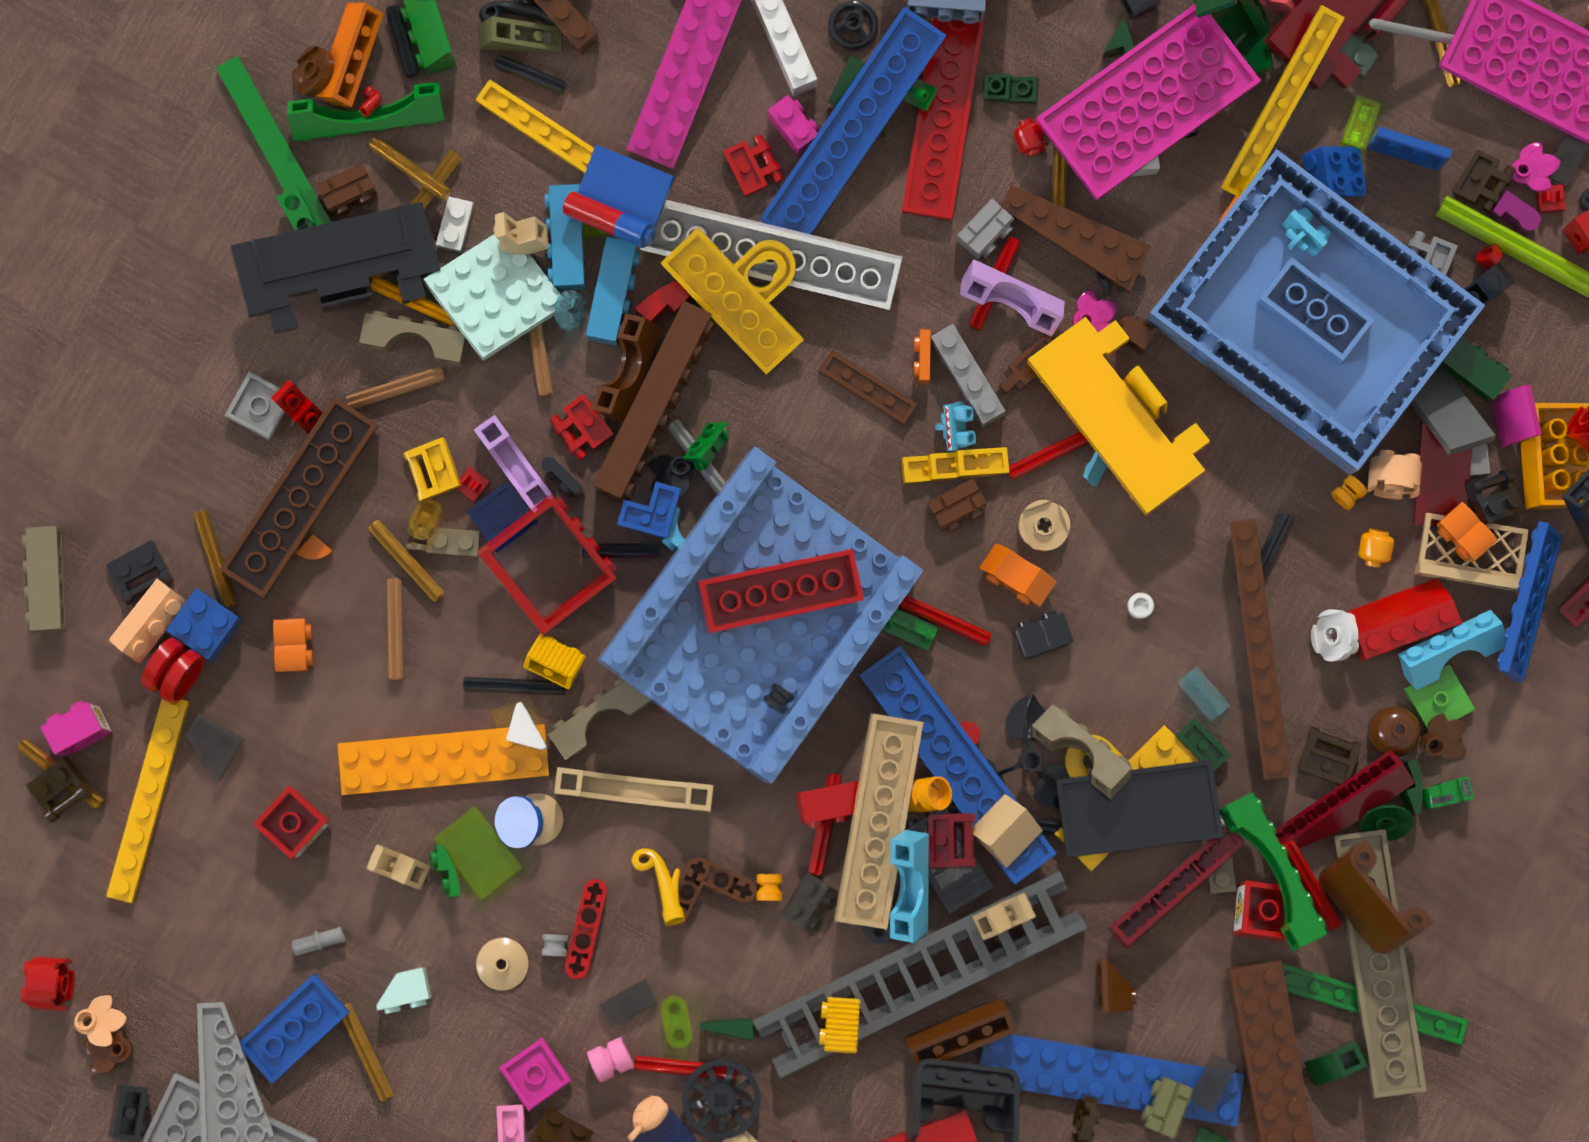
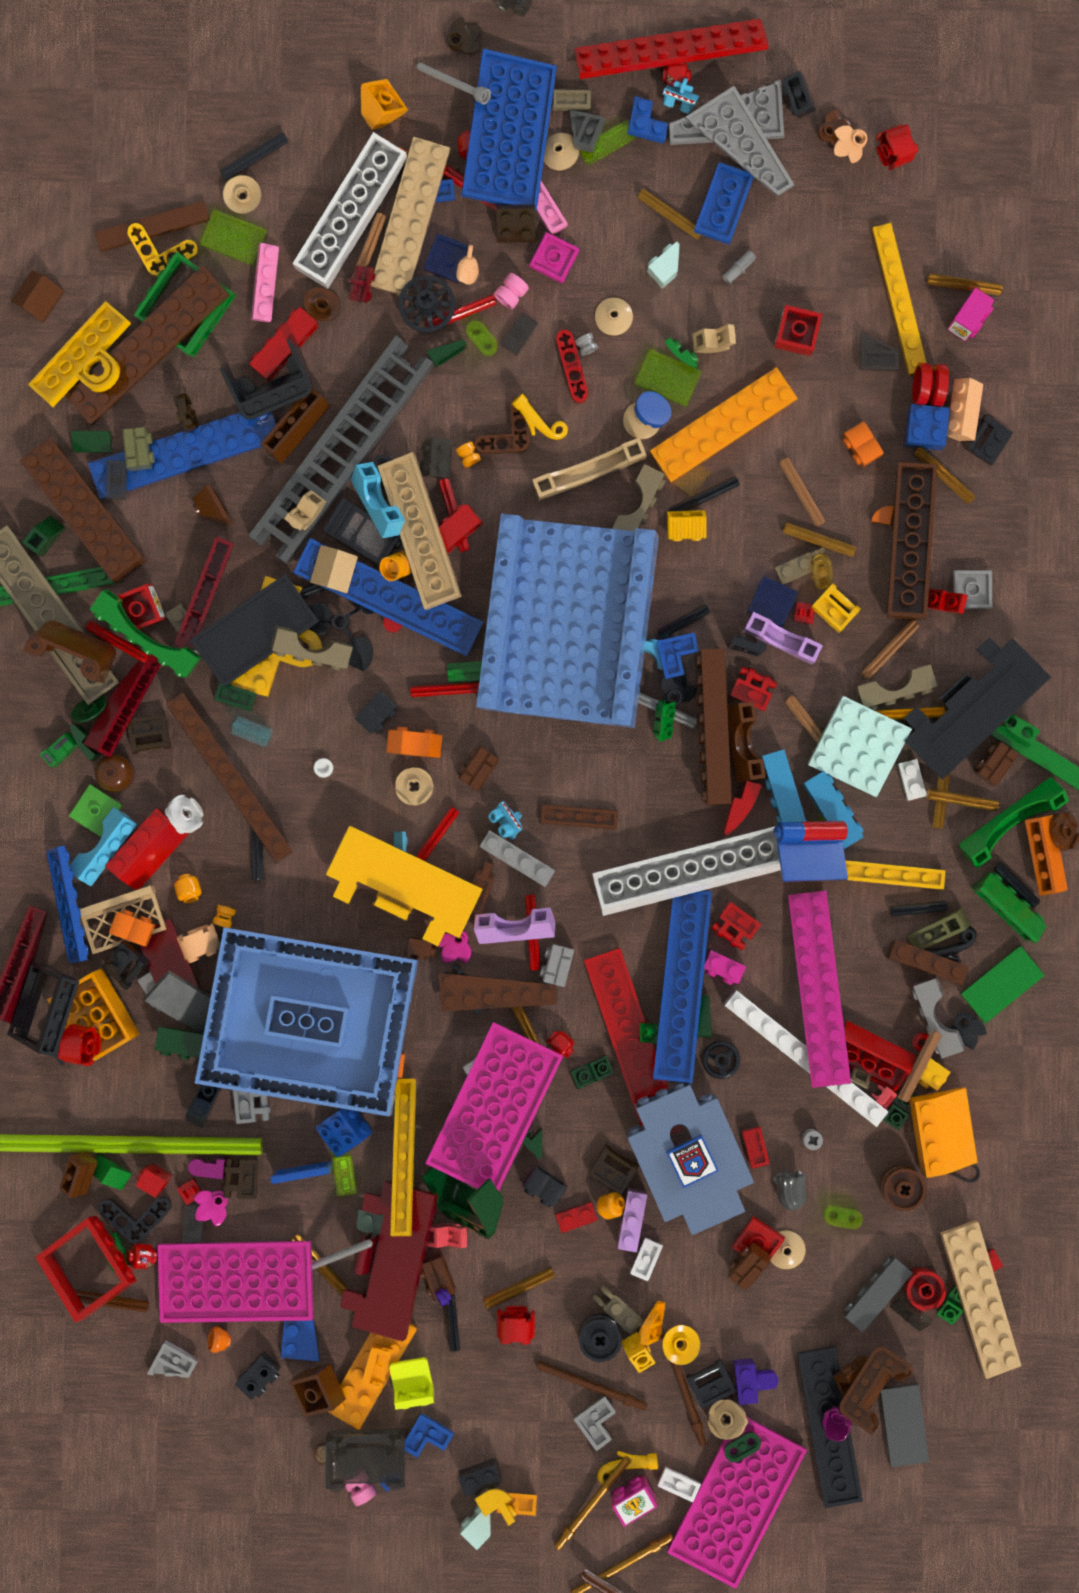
camera: 155 degrees right, 5 degrees up
dark tan brick [22,526,67,633] -> none
dark brown plate [26,755,92,823] -> none
red arm [359,86,382,117] -> none
red window [478,494,617,635] -> none
tan brick [494,212,548,254] -> none
white slope [506,702,548,751] -> none
clear light blue gear [554,290,587,331] -> none
yellow plate [661,227,804,375] -> none
red brick [696,549,864,634] -> none
black wheel [762,682,795,715] -> none
yellow brick [819,997,860,1053] -> none
yellow slope [900,447,1009,484] -> none
orange plate [914,329,931,385] -> none
dark red plate [928,813,977,868] -> none
medium azure hips [1281,208,1331,257] -> none
reddish brown plate [1420,713,1467,760] -> none
red tile [1476,245,1503,269] -> none
dark pink slope [1491,385,1542,448] -> none

